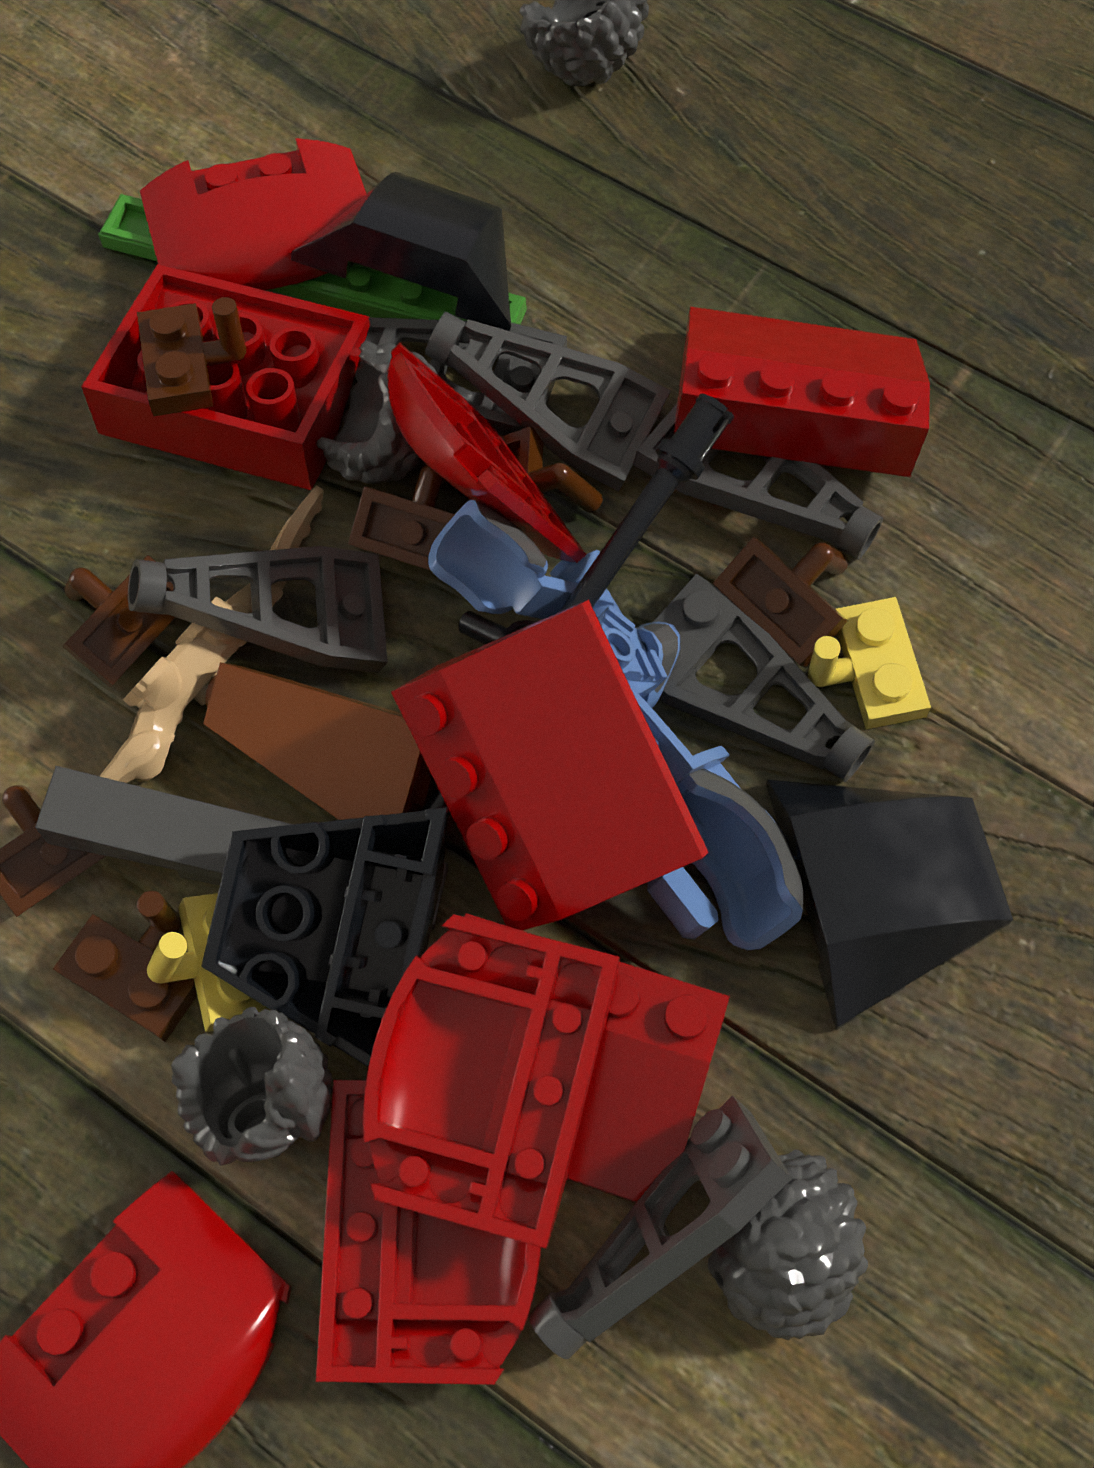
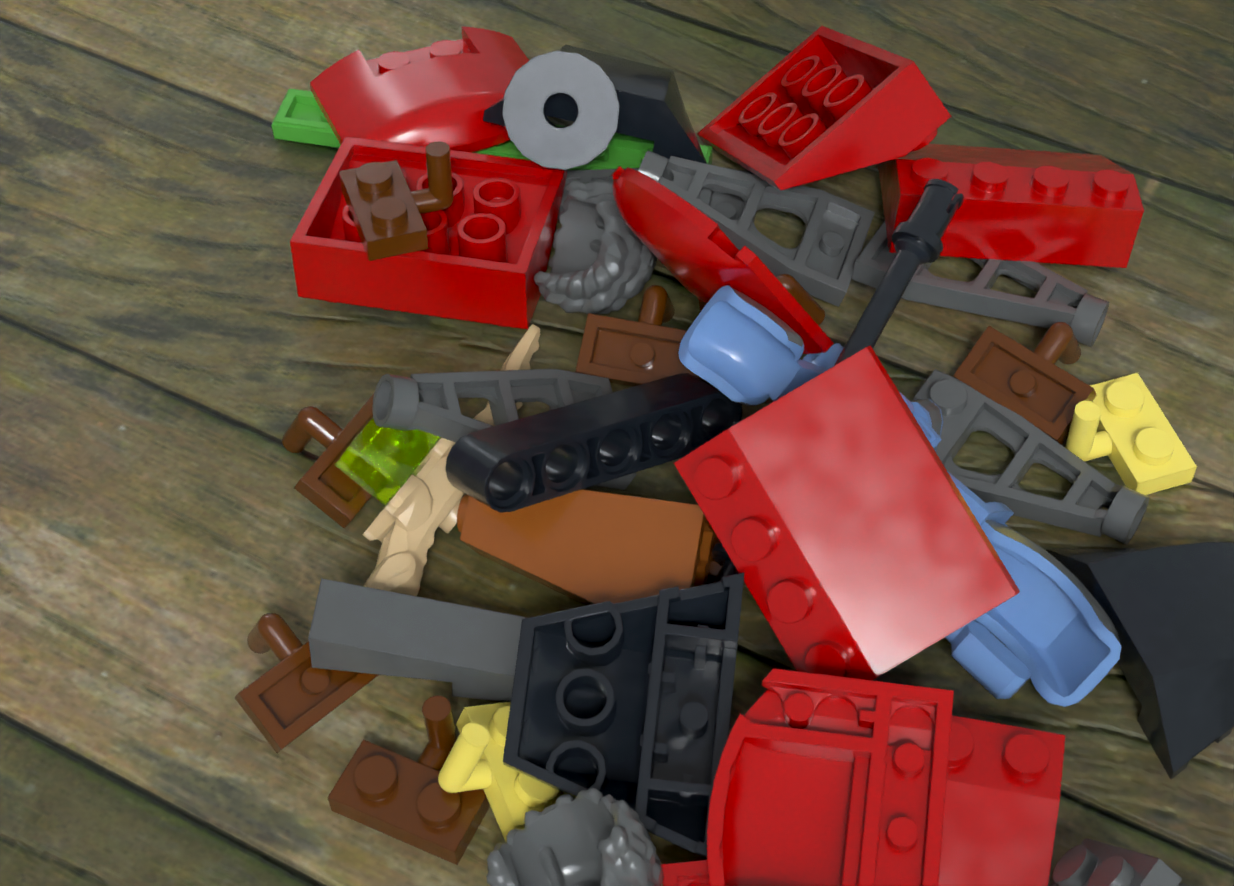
camera: 10 degrees left, 15 degrees down
none -> clear neon green brick [335,401,441,505]
none -> black beam [445,373,743,513]
none -> tile [502,50,621,170]
none -> red slope [697,26,952,191]

